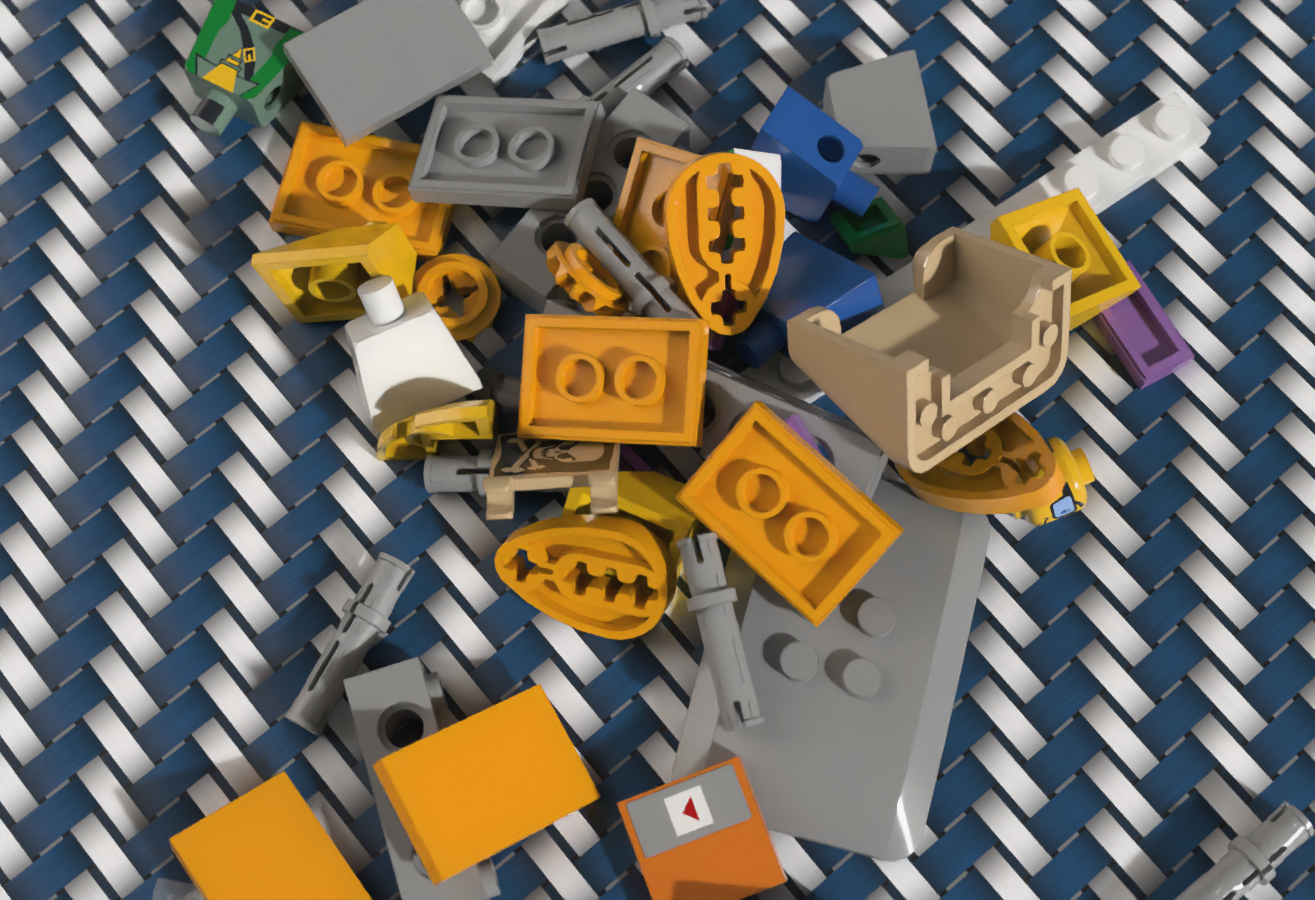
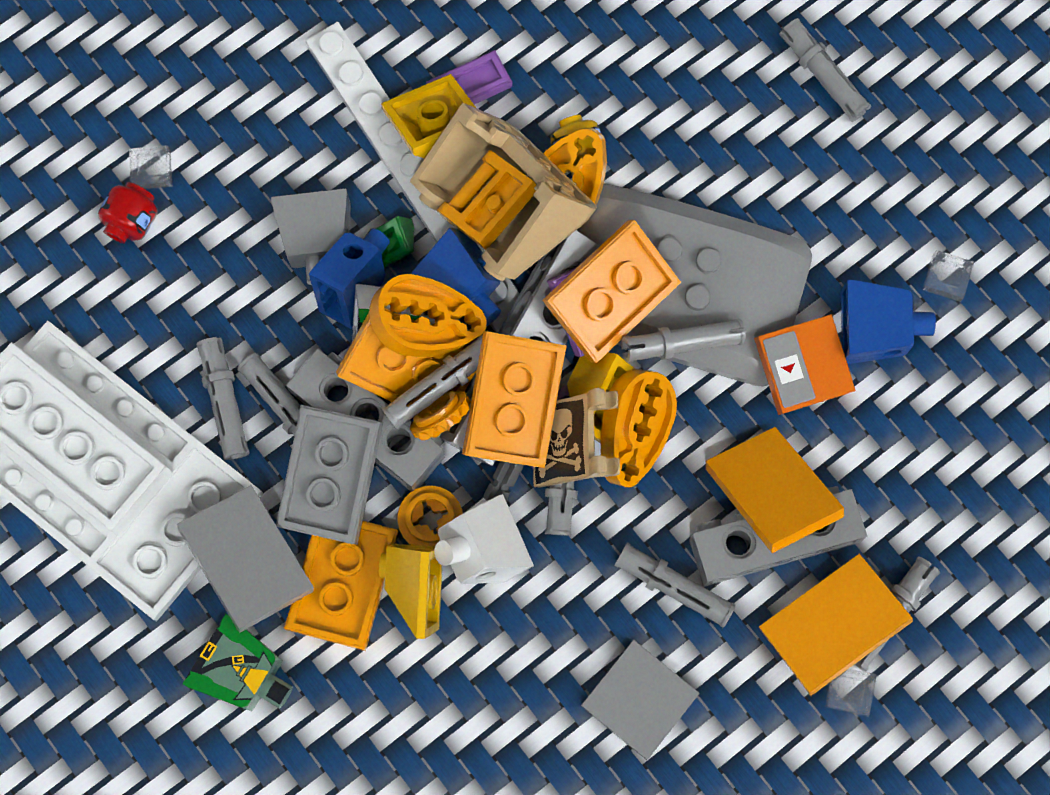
camera: 90 degrees left, 5 degrees up
yellow brick [377,399,499,460] -> none
none -> light orange plate [437,150,536,250]
none -> light grey tile [581,640,700,760]

